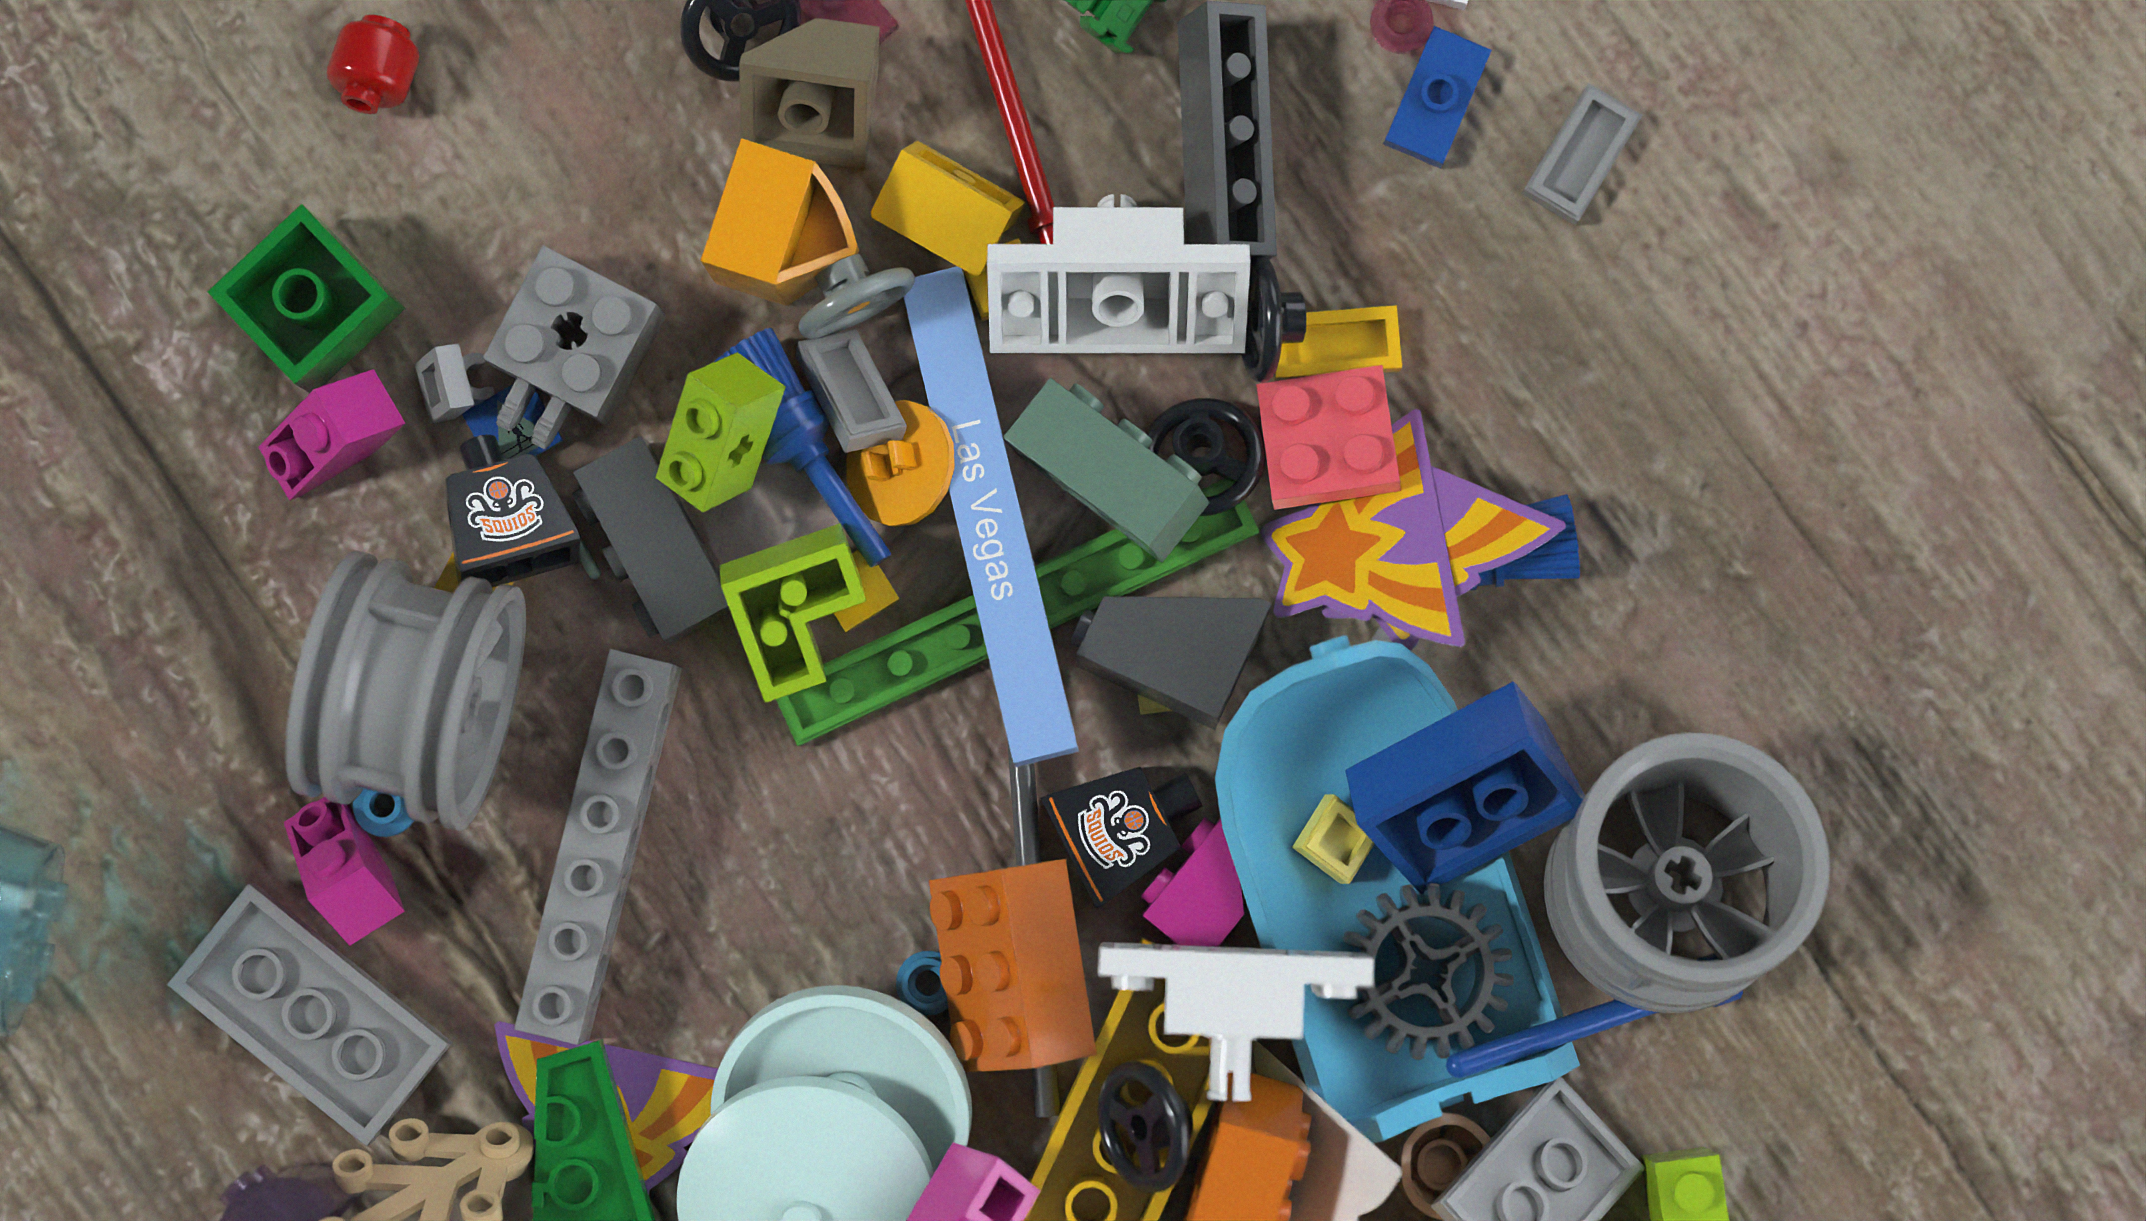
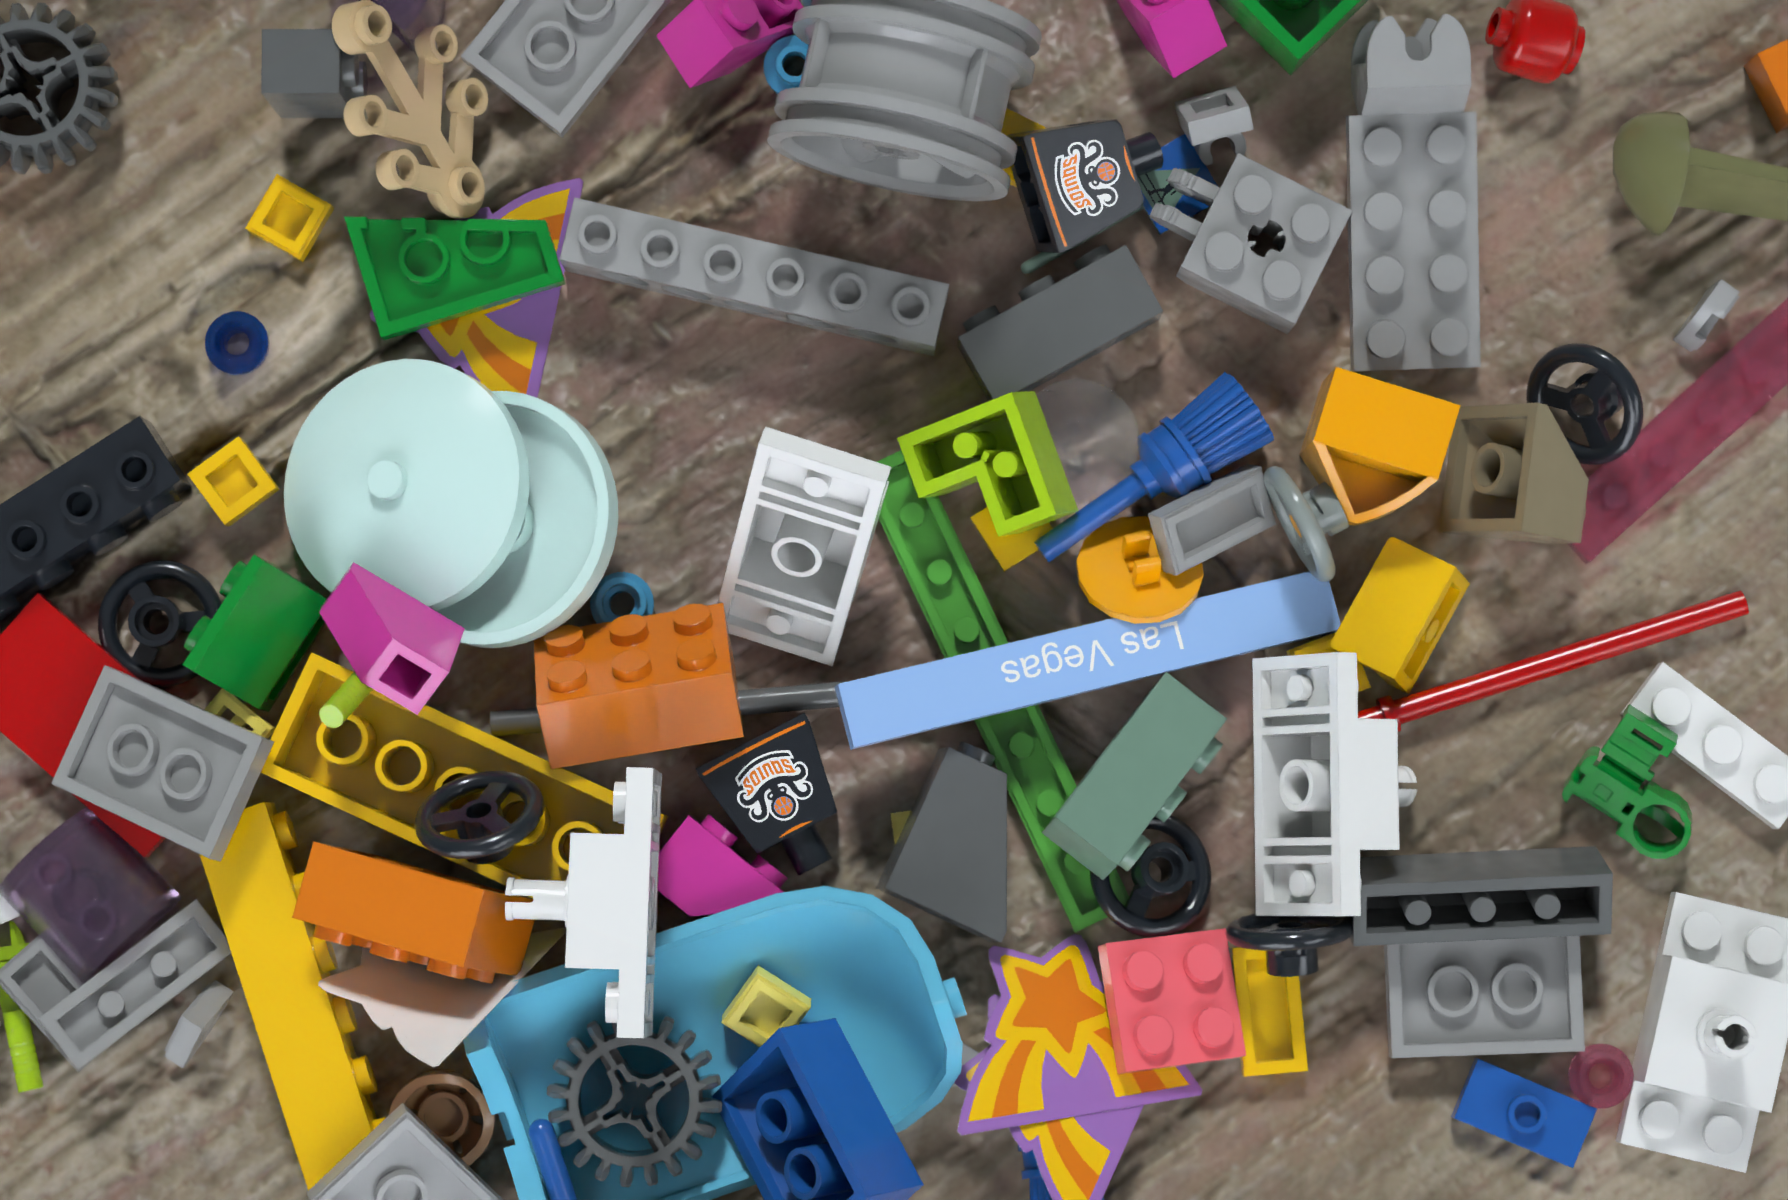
camera: 85 degrees right, 0 degrees up
lime brick [655,352,786,512] -> none
none -> white brick [717,427,891,666]
none -> light grey hinge [1346,14,1481,371]
none -> light grey plate [1384,936,1585,1058]

